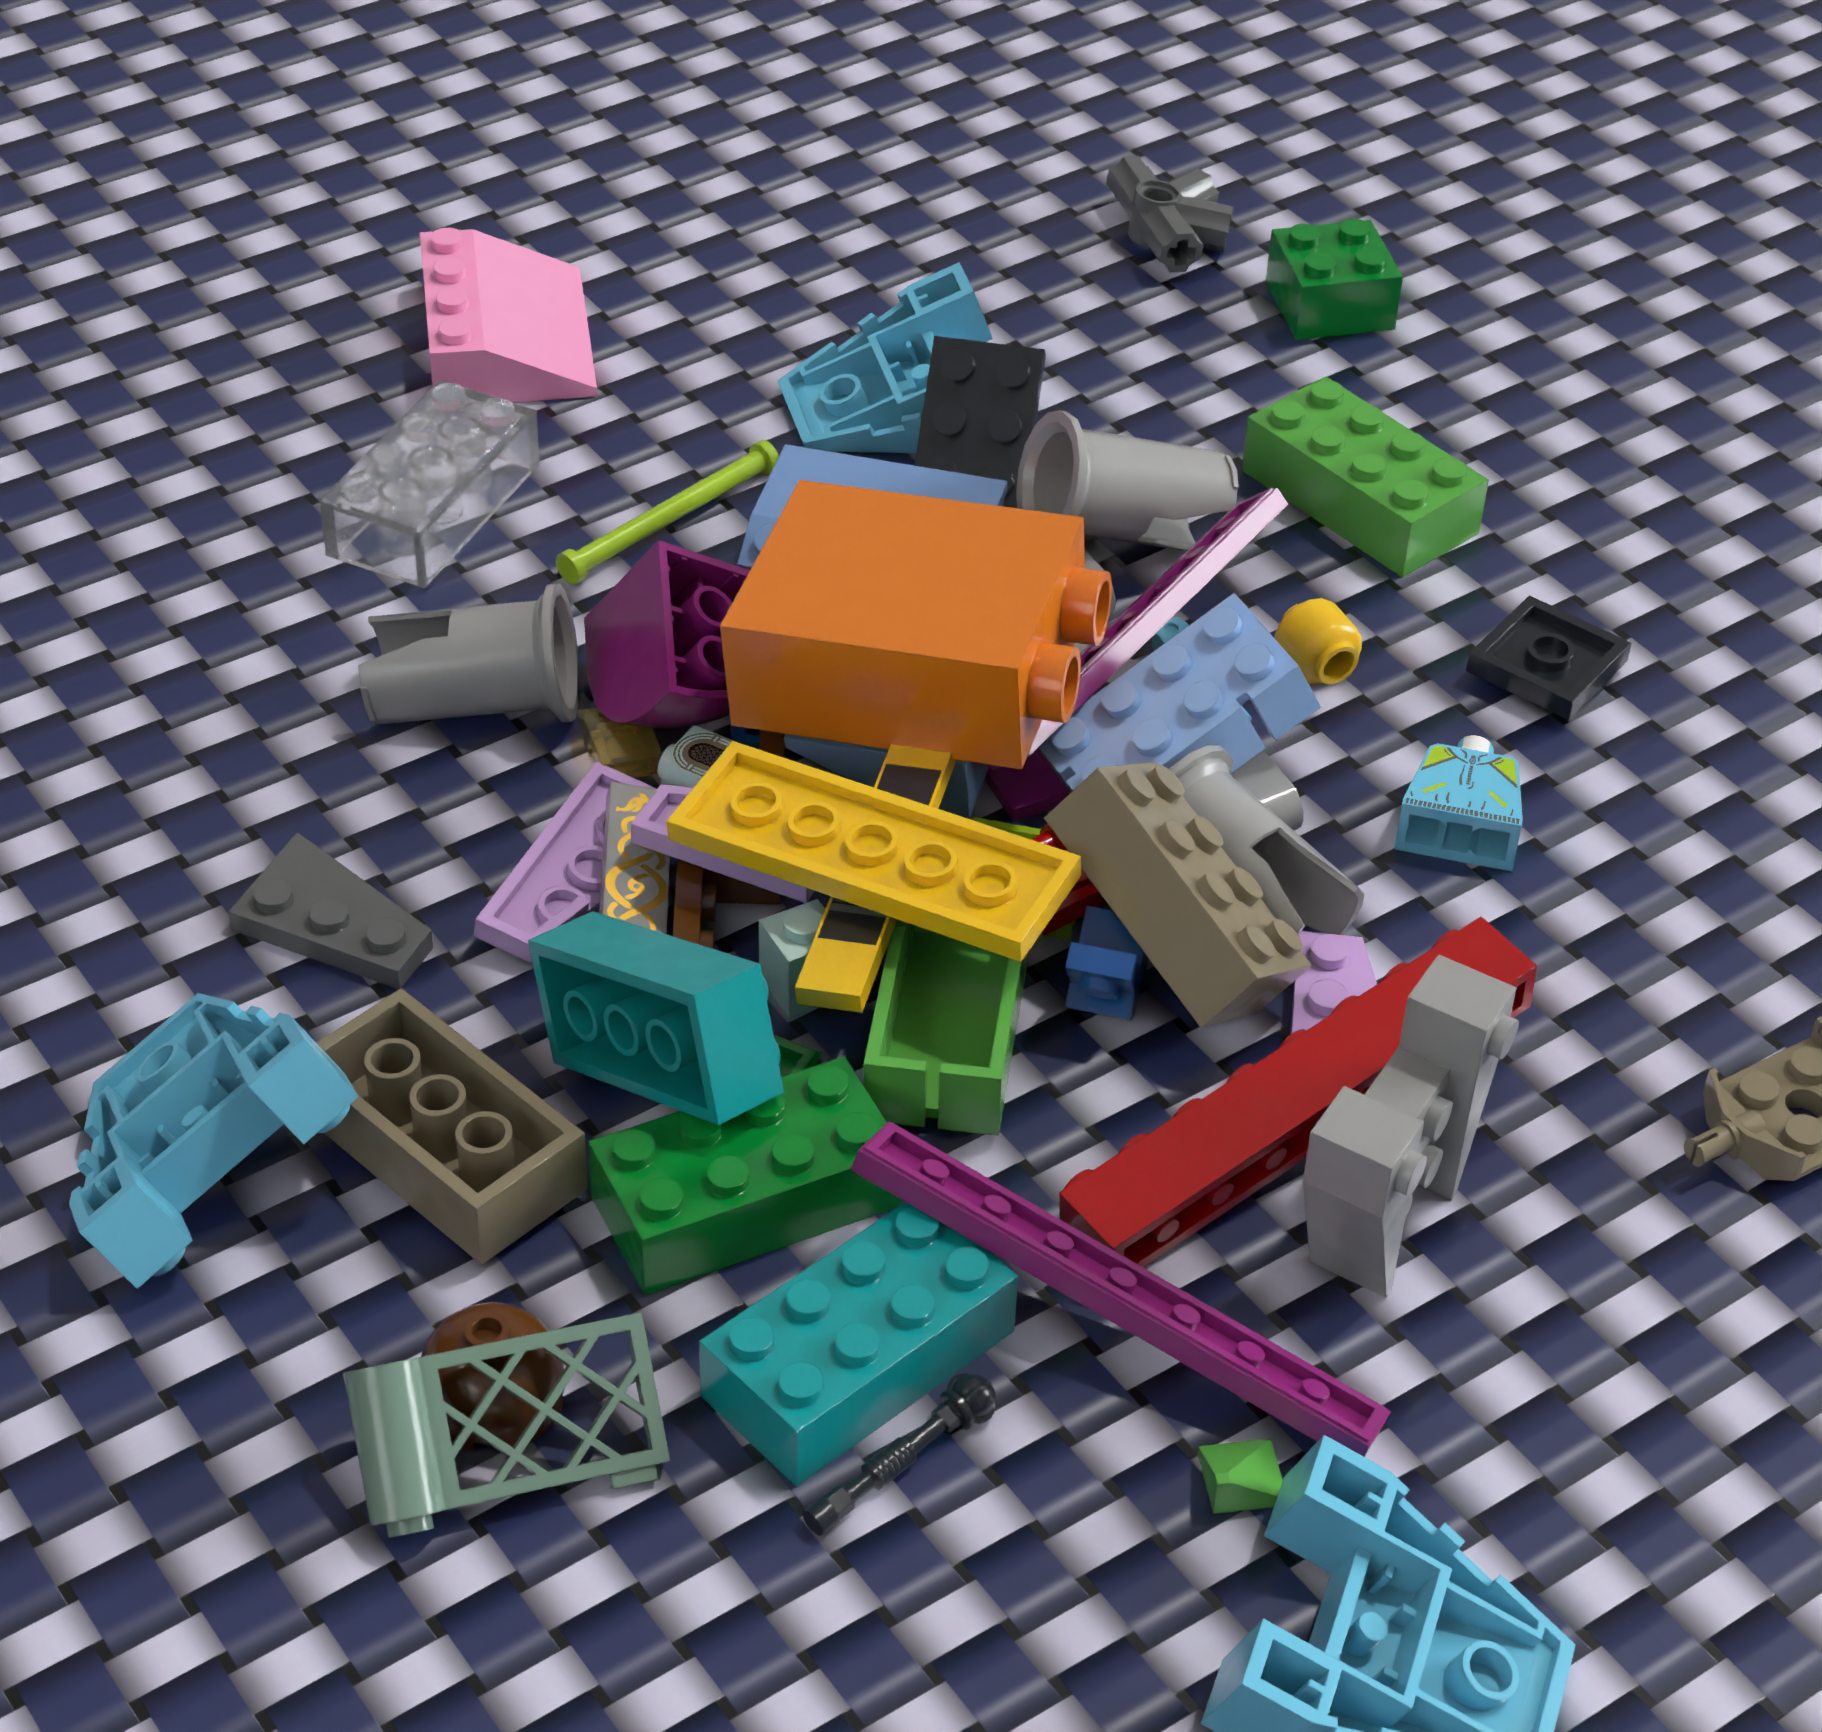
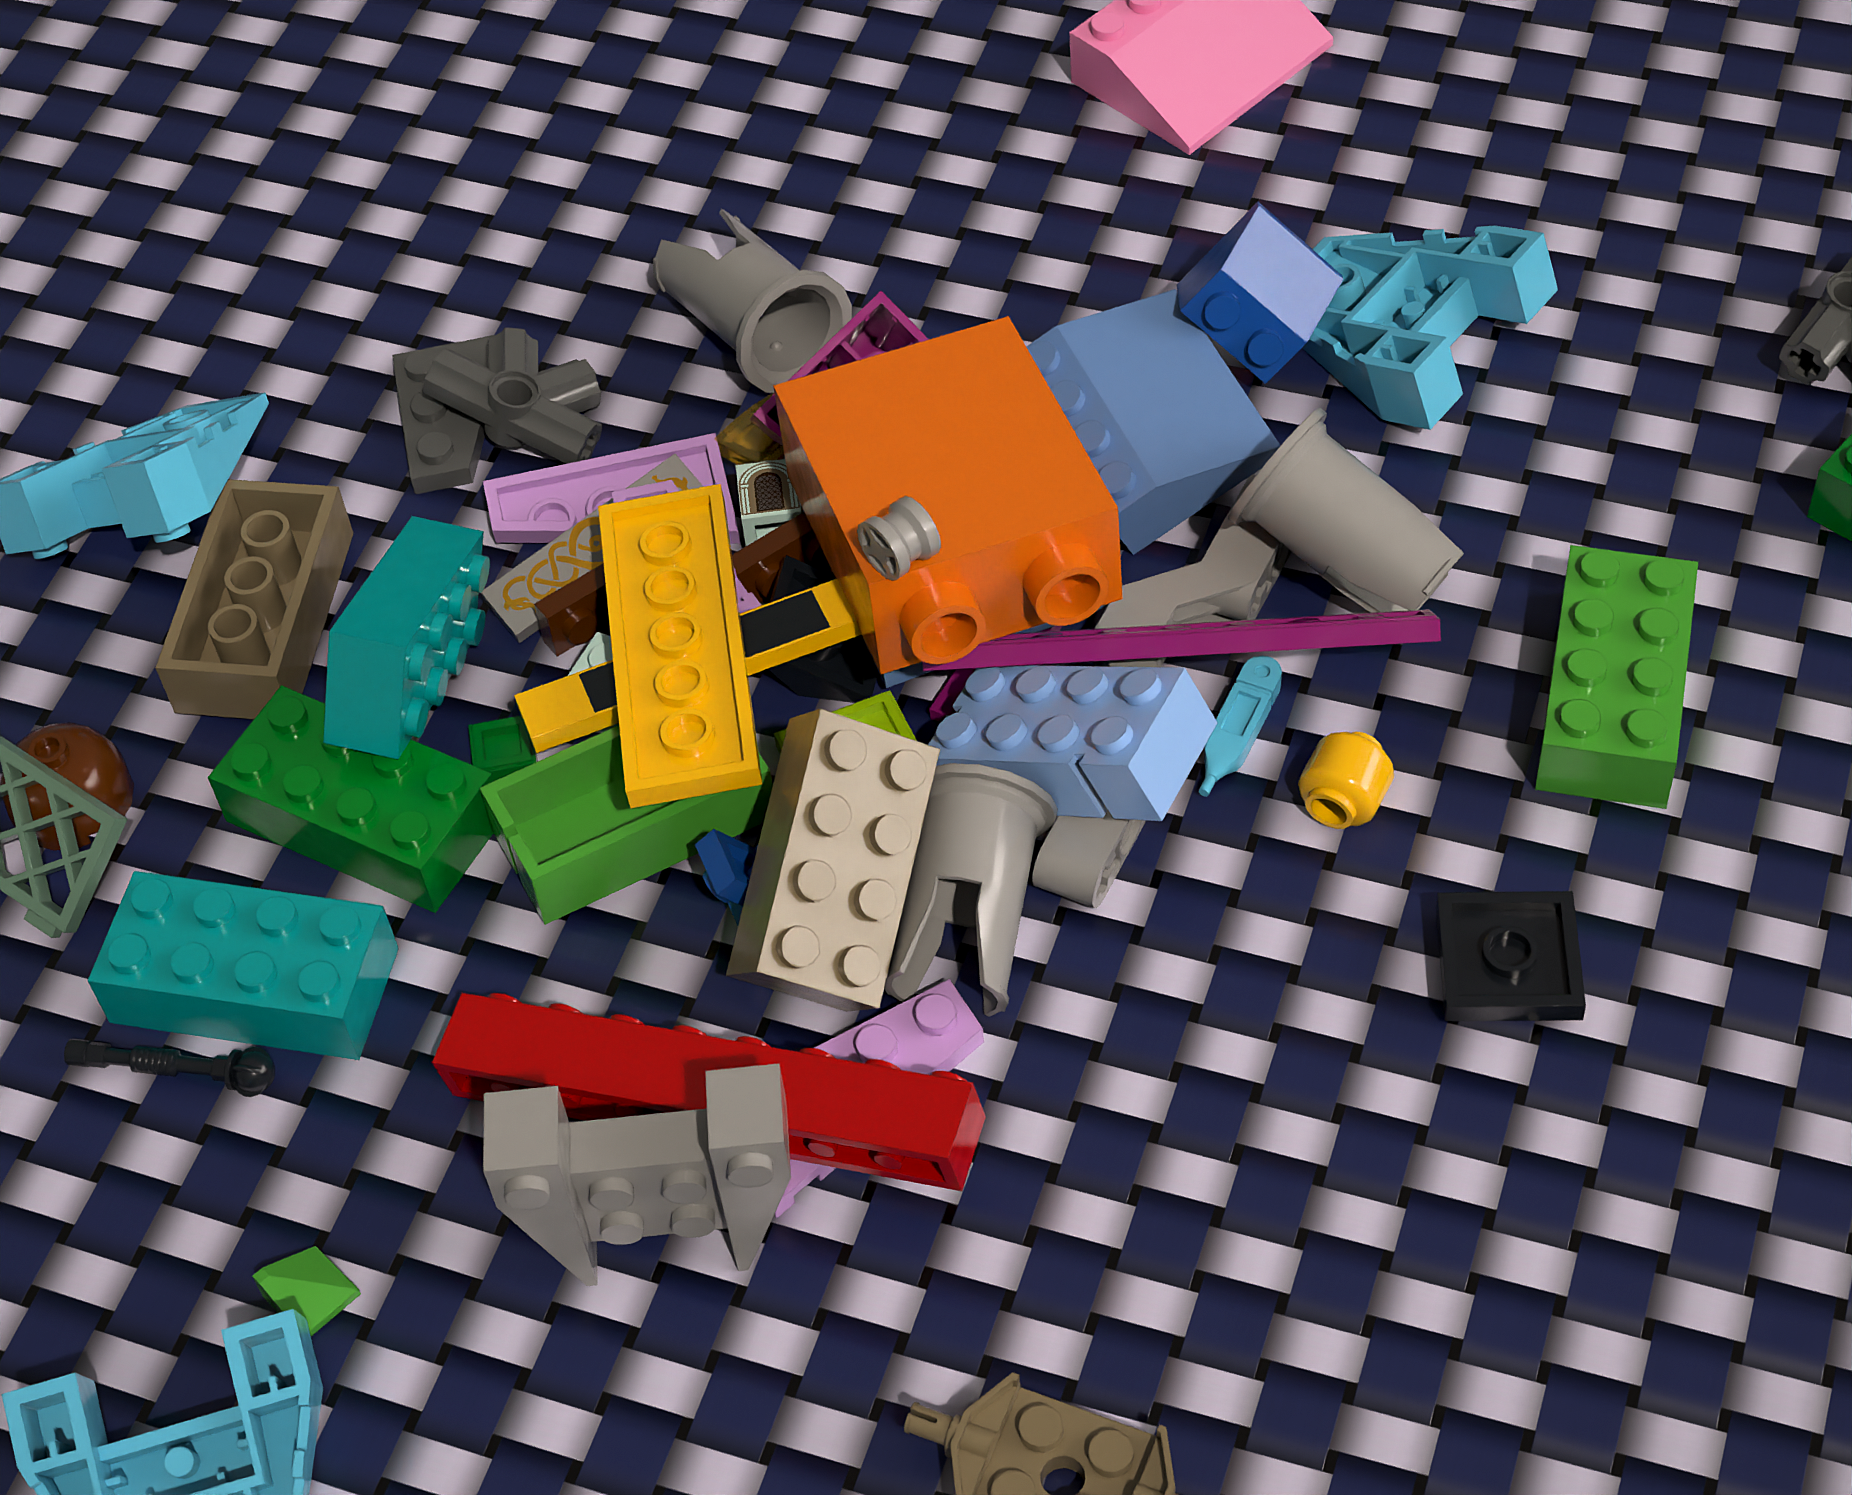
camera: 60 degrees right, 10 degrees up
clear brick [319,380,540,588] -> none
lime bar [556,440,779,585] -> none
magenta tile [850,1122,1390,1457] -> none
black plate [915,336,1046,508] -> none
medium azure torso [1394,735,1523,872] -> none
none -> dark grey piece [423,328,602,464]
none -> light grey wheel [857,496,941,581]
none -> blue slope [1177,202,1343,384]

